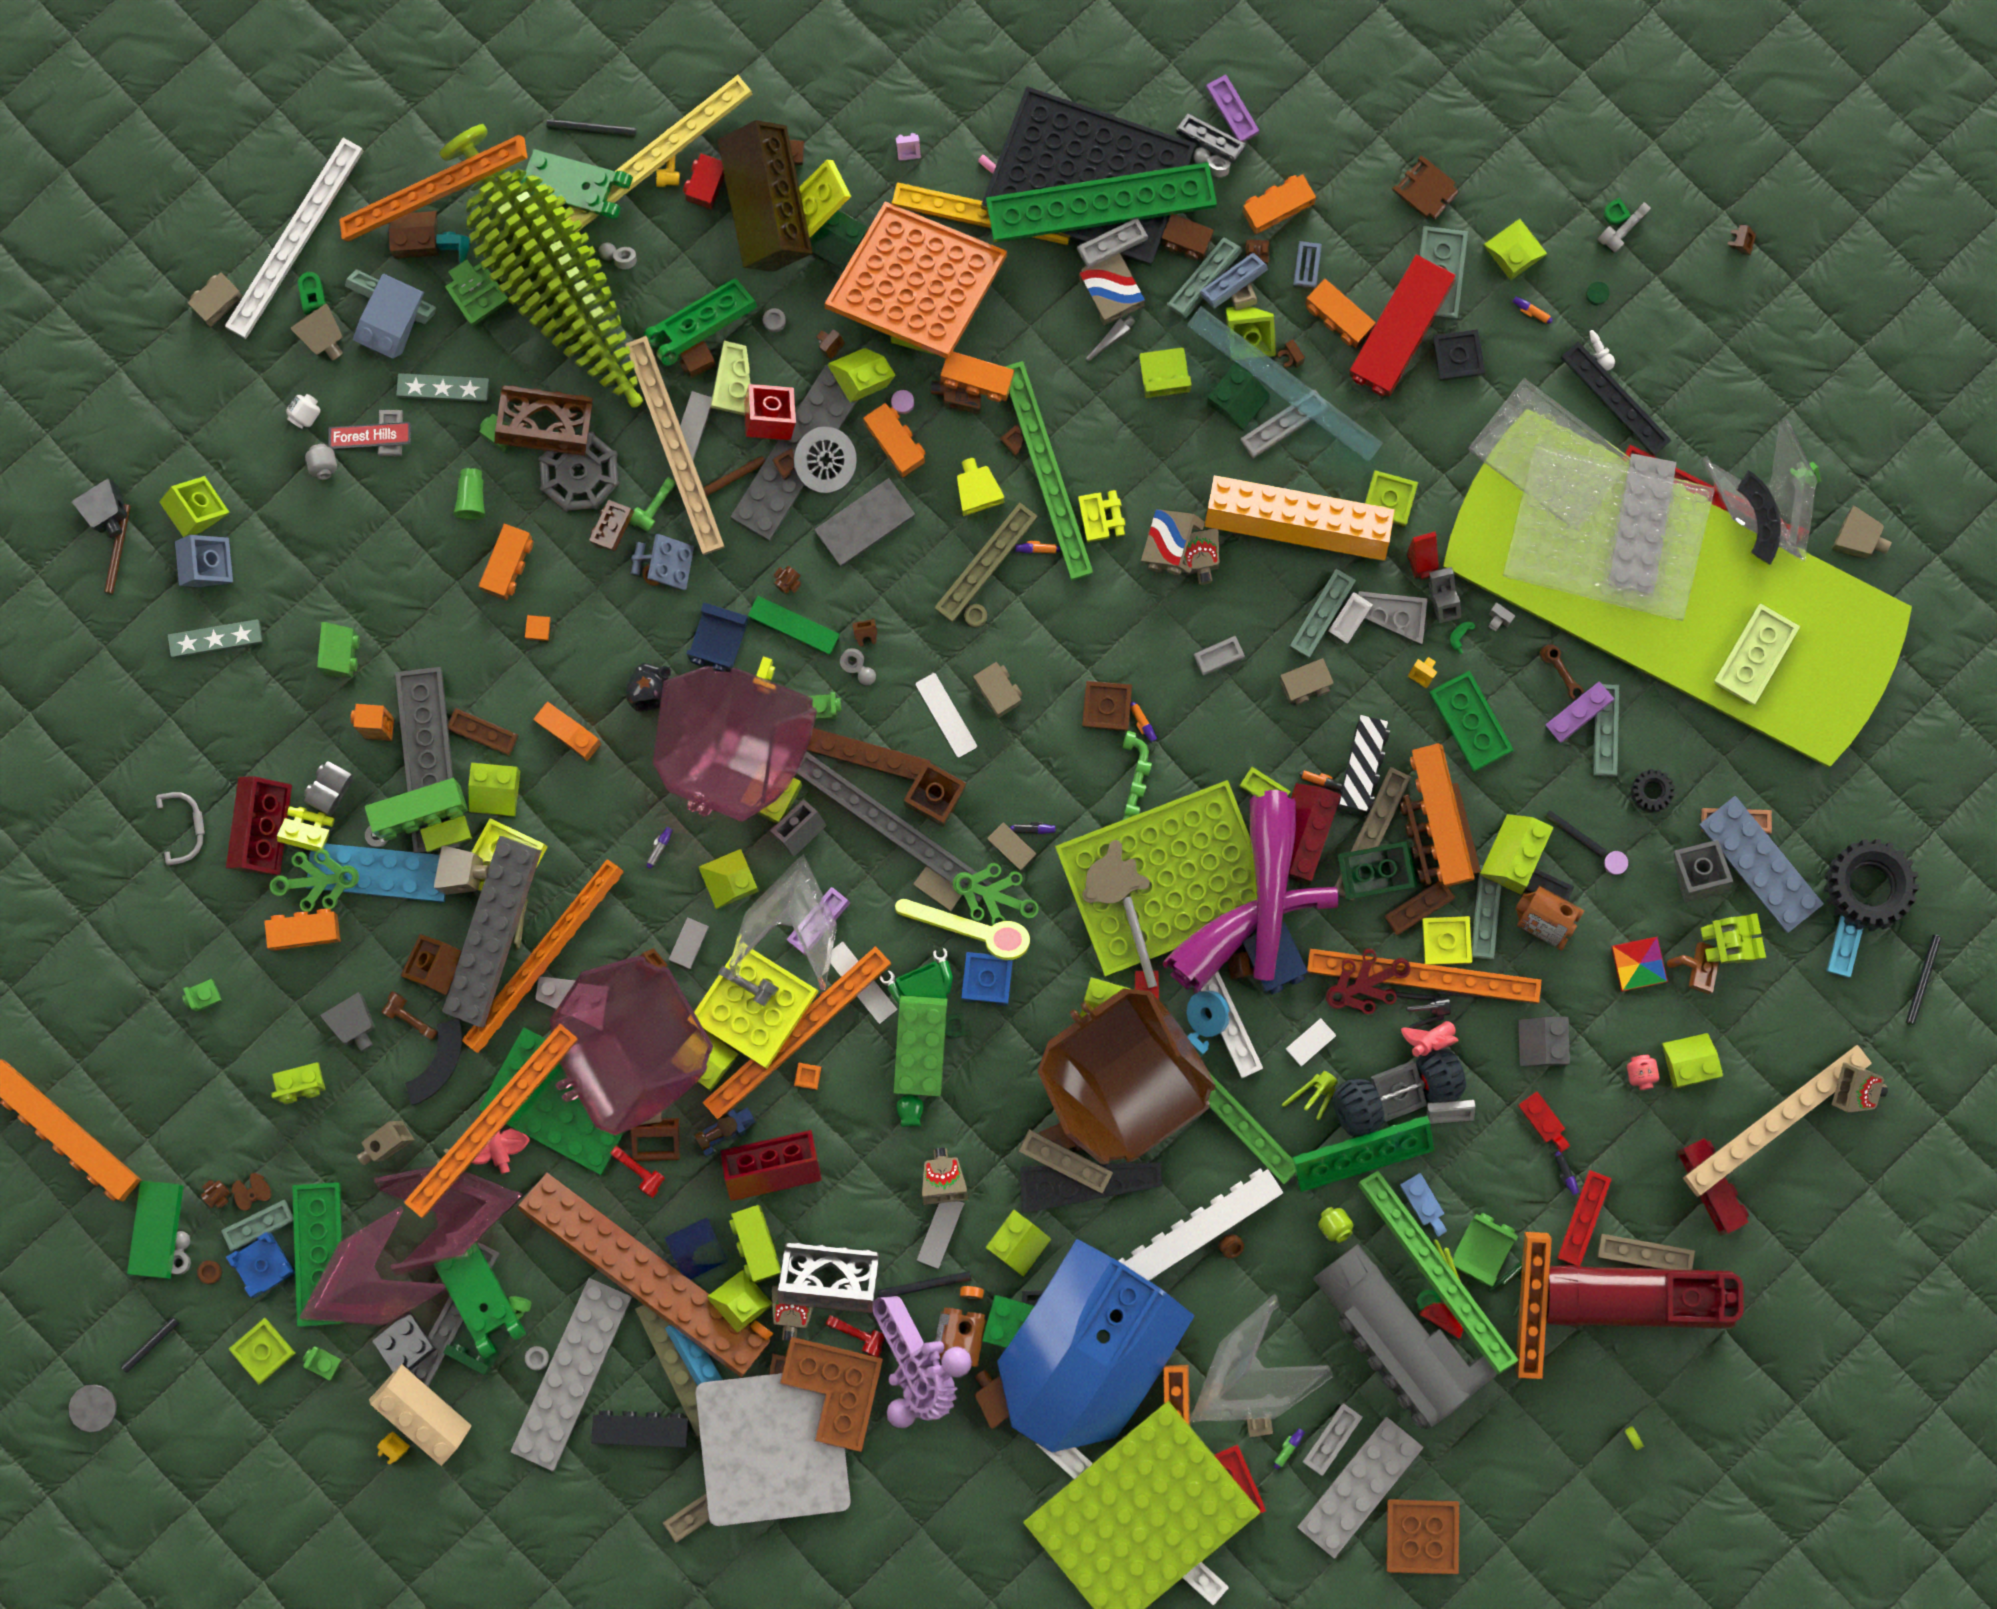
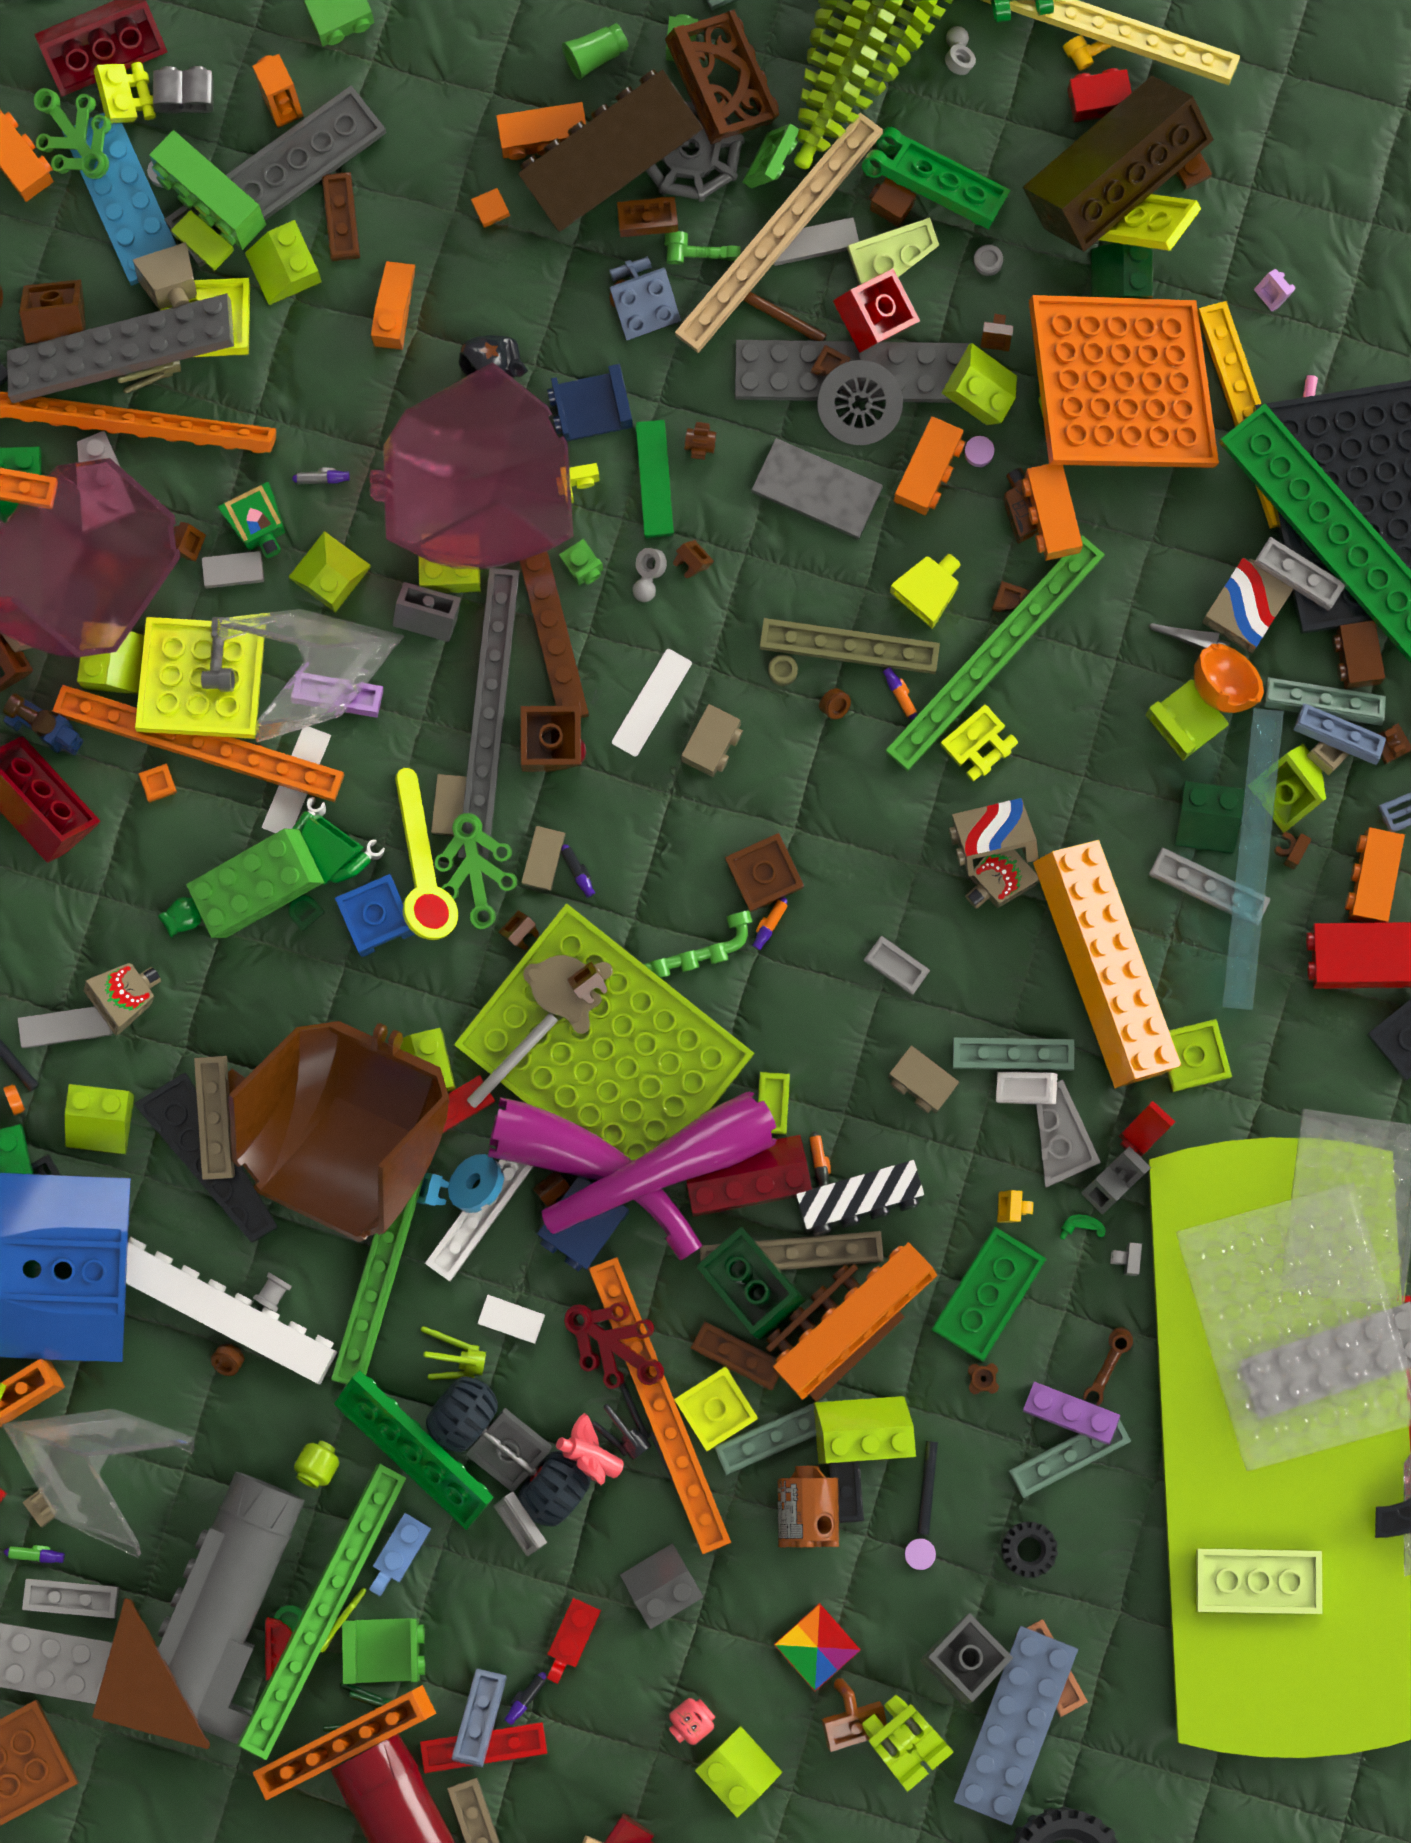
camera: 60 degrees right, 0 degrees up
none -> reddish brown tile [92,1598,210,1749]
none -> green torso [218,482,285,558]
none -> light grey bush [253,1272,292,1312]
none -> sand blue tile [452,1669,507,1768]
none -> reddish brown tile [498,910,539,950]
none -> dark brown brick [518,69,703,233]
none -> tile [567,962,607,1003]
none -> bright green plate [743,124,799,188]
none -> reddish brown tile [819,688,851,719]
none -> reddish brown plate [968,1363,999,1394]
none -> orange cylinder [1194,643,1264,713]

